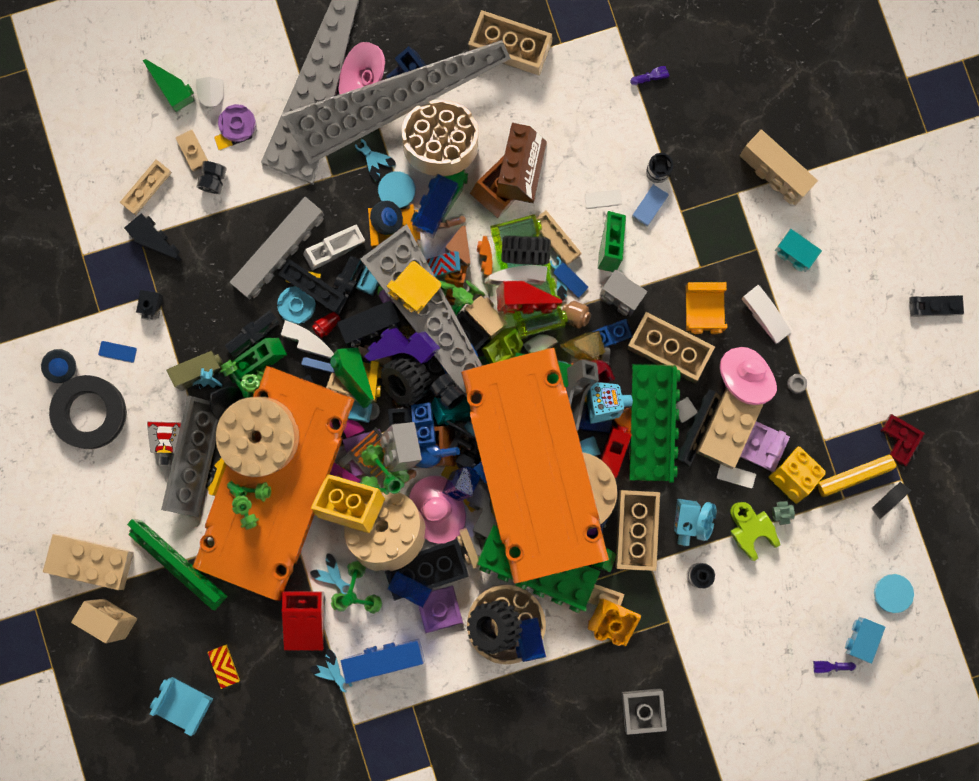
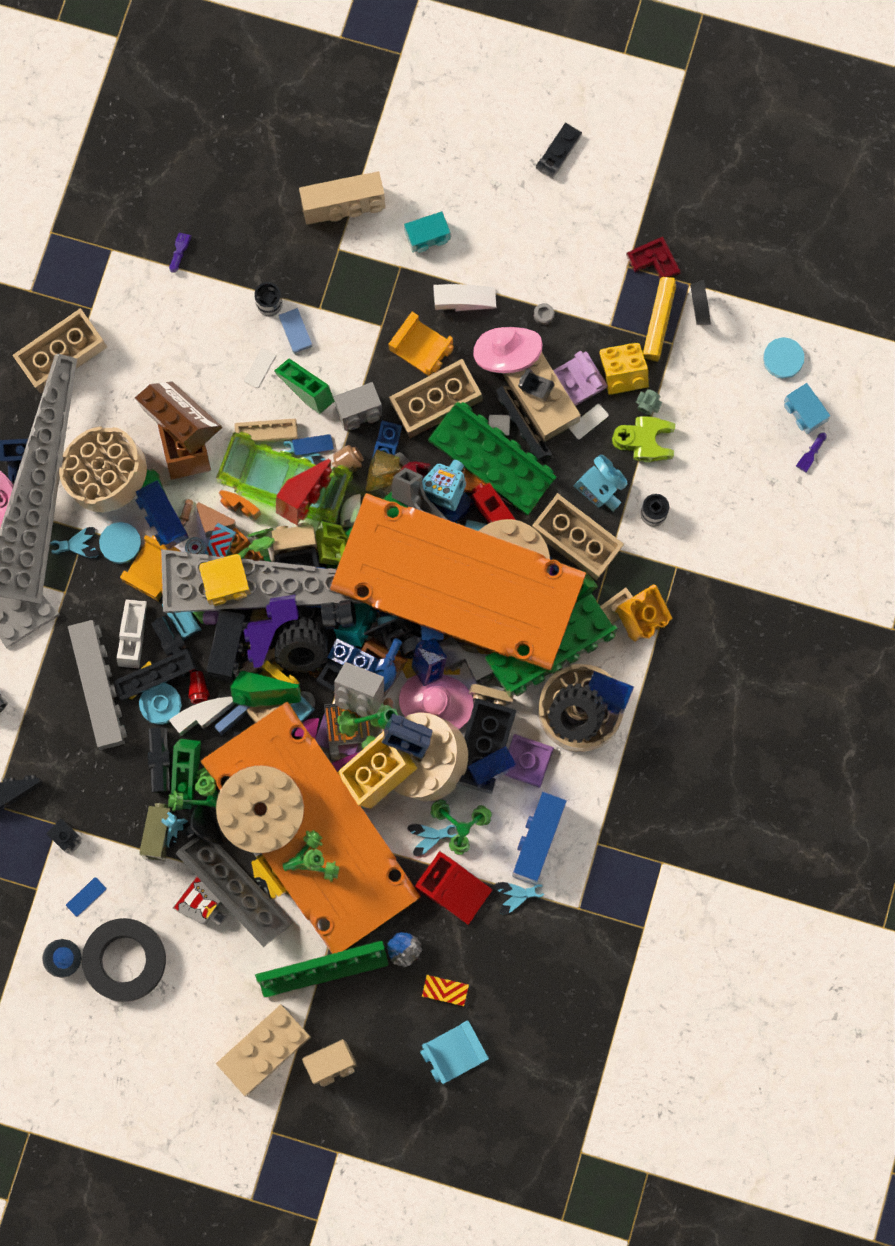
camera: 55 degrees left, 5 degrees down
black wheel [370,200,403,235] -> none
white slope [485,265,547,286] -> none
black tyre [501,236,551,265] -> none
light grey brick [621,689,667,734] -> none
none -> clear light blue tile [185,537,207,555]
none -> dark blue brick [381,714,433,759]
none -> piece [387,932,422,967]
none -> black bracket [518,369,555,402]

